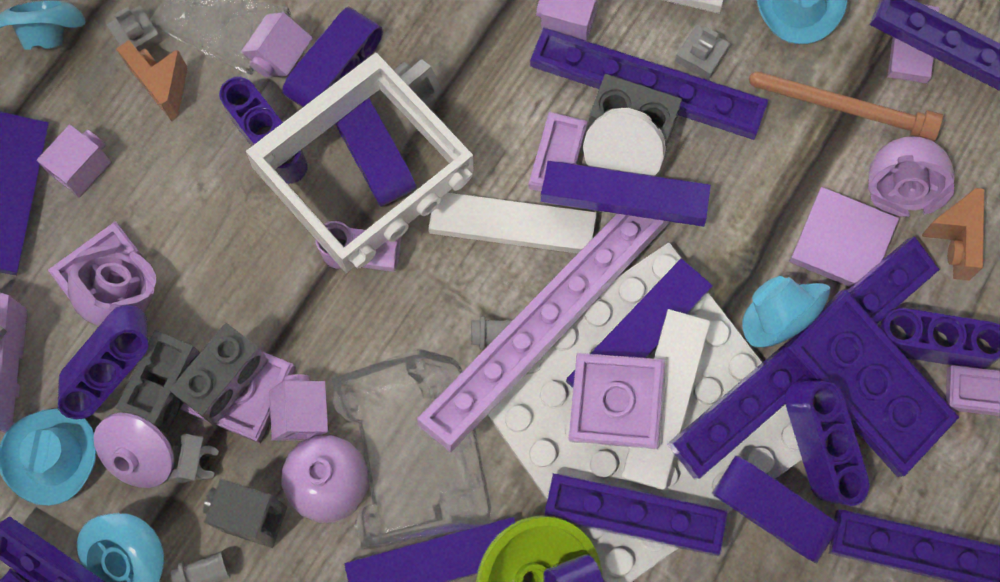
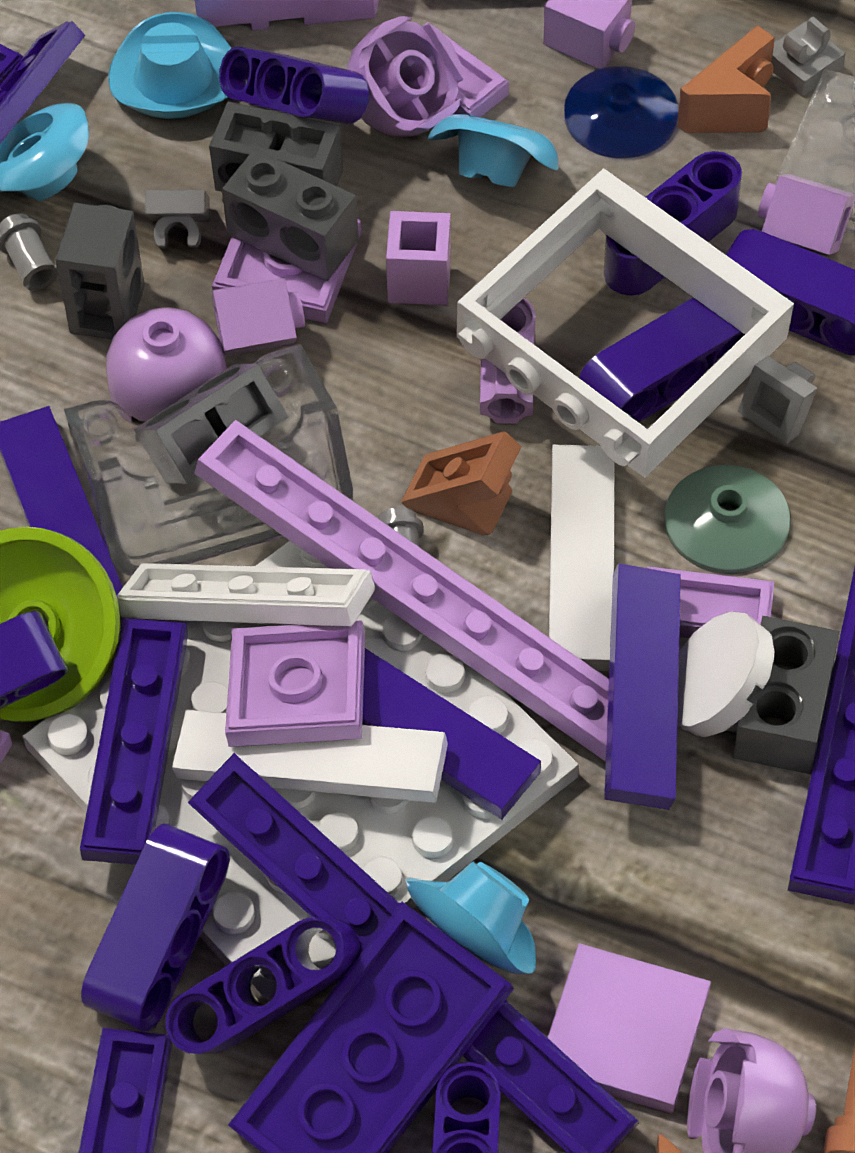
camera: 80 degrees right, 15 degrees down
lavender dish [94,413,174,488] -> none
none -> white tile [117,563,376,627]
none -> dark grey brick [133,364,289,484]
none -> lavender brick [386,211,451,305]
none -> nougat slope [401,431,522,535]
none -> medium azure hat [428,114,559,187]
none -> clear blue dish [564,66,679,158]
none -> sand green dish [665,465,790,574]

